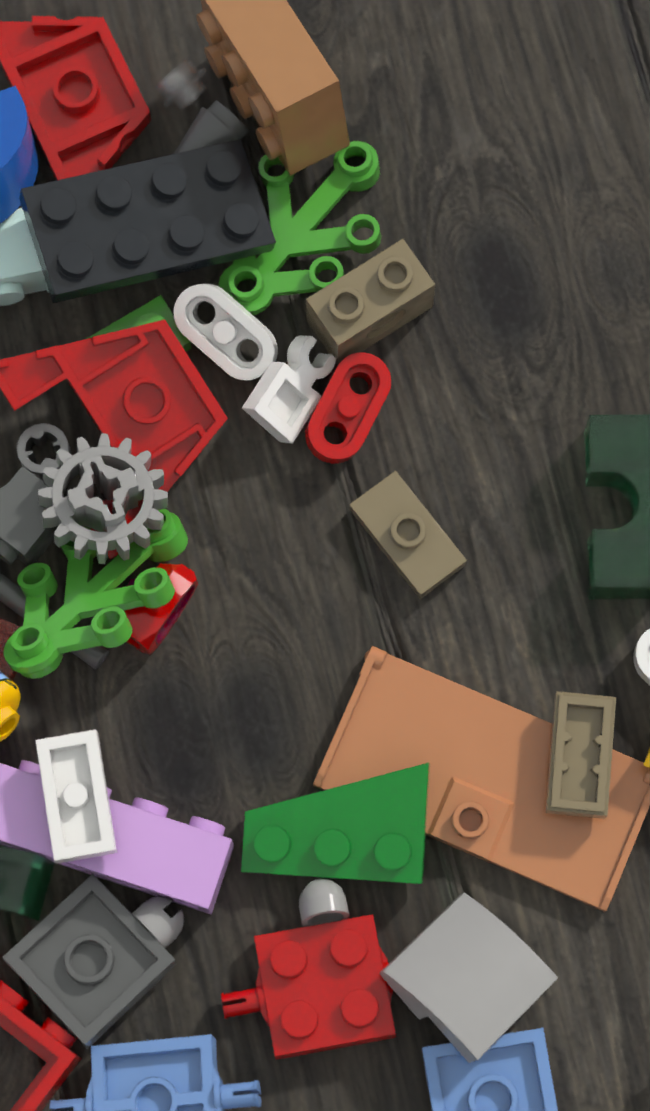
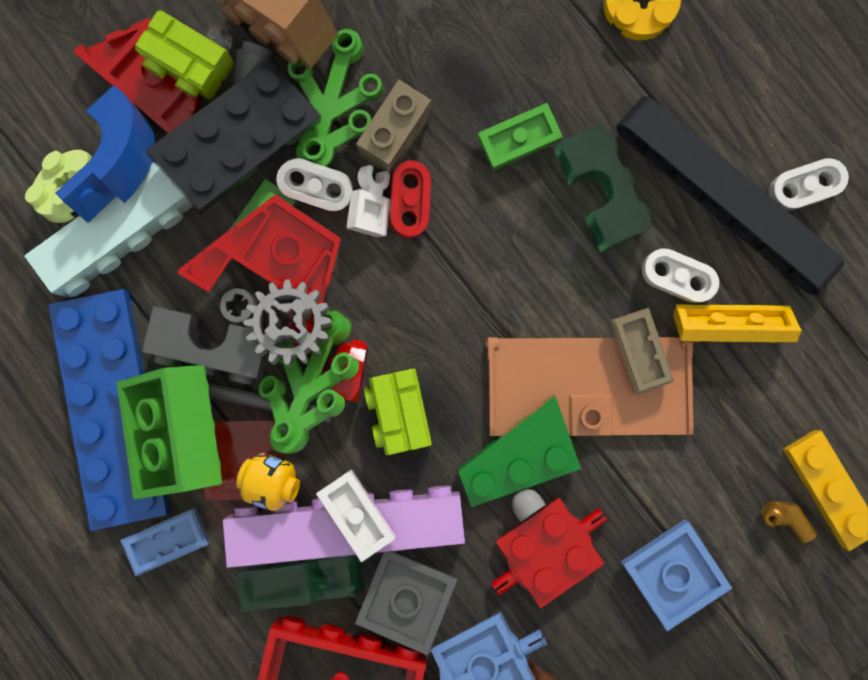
camera: 25 degrees left, 10 degrees up
light grey hinge [132,896,185,948] -> none
dark tan plate [349,470,467,599] -> none
light grey slope [379,893,558,1063] -> none
none -> lime brick [135,10,234,100]
none -> lime brick [364,368,432,455]
none -> bright green plate [477,103,563,171]

